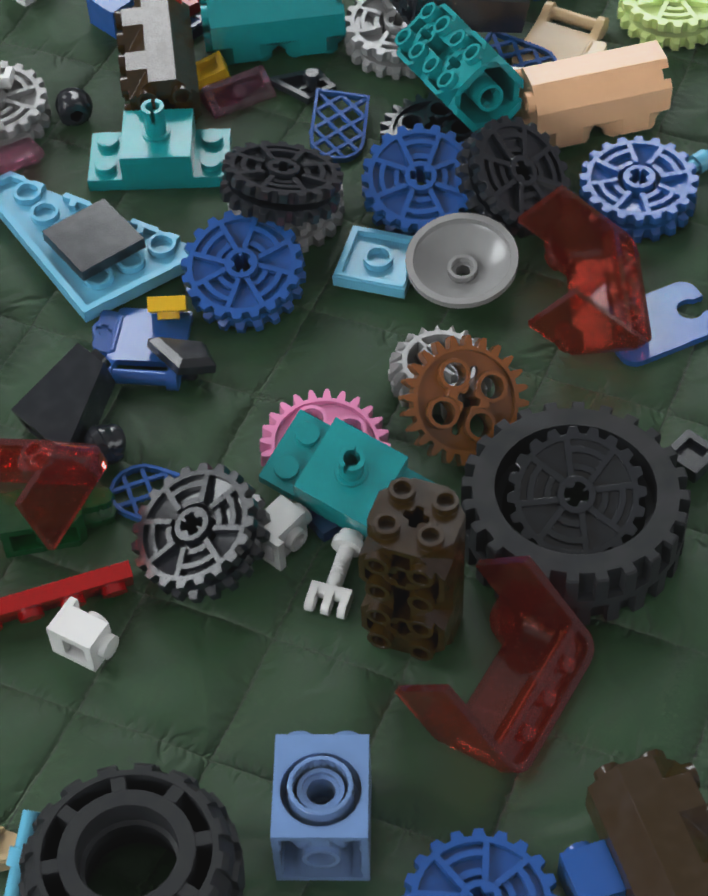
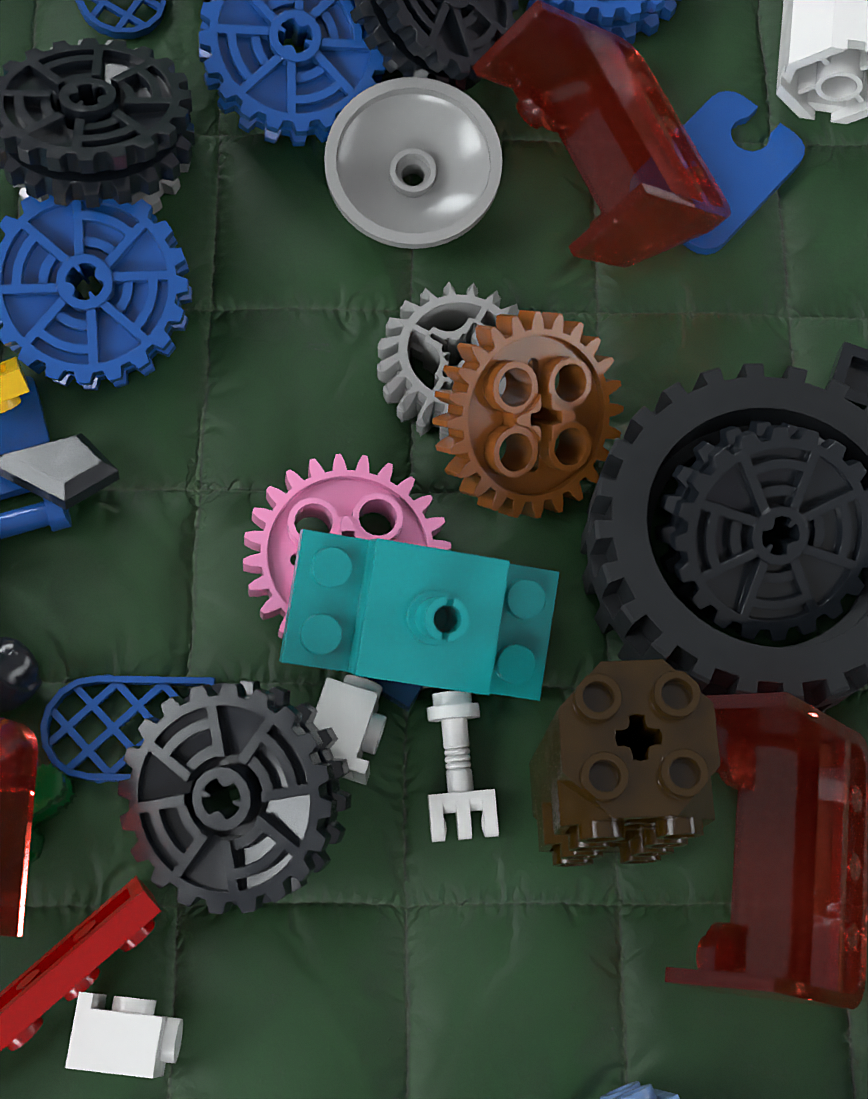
camera: 30 degrees left, 20 degrees up
medium azure plate [332,225,413,299] -> none

